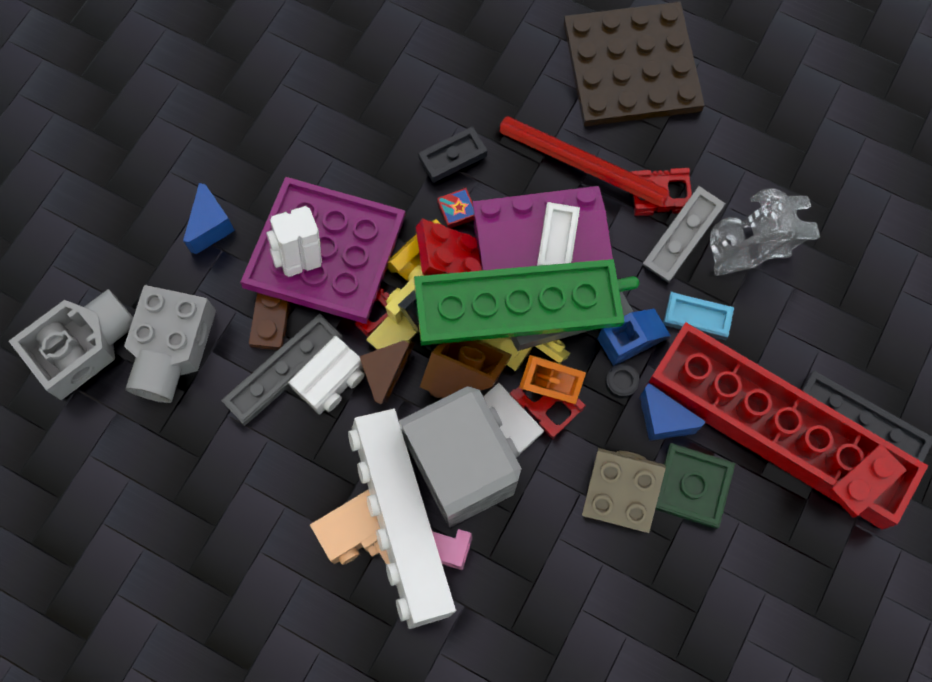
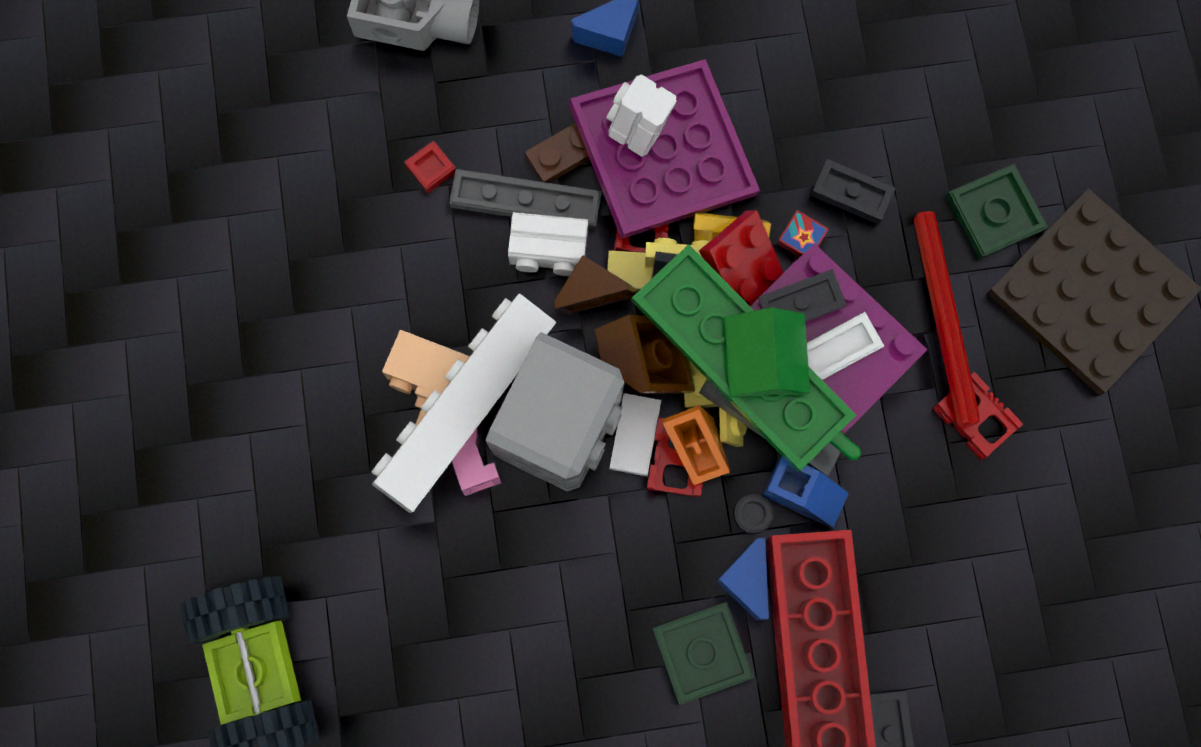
camera: 50 degrees right, 5 degrees up
light grey brick [124,285,216,403] -> none
dark tan plate [582,448,666,533] -> none
light grey hinge [643,186,726,283] -> none
medium azure tile [663,292,734,340] -> none
clear piece [710,188,820,276] -> none
none -> red tile [404,140,456,193]
none -> green slope [724,307,810,397]
none -> black plate [758,269,847,323]
none -> dark green tile [946,164,1048,260]

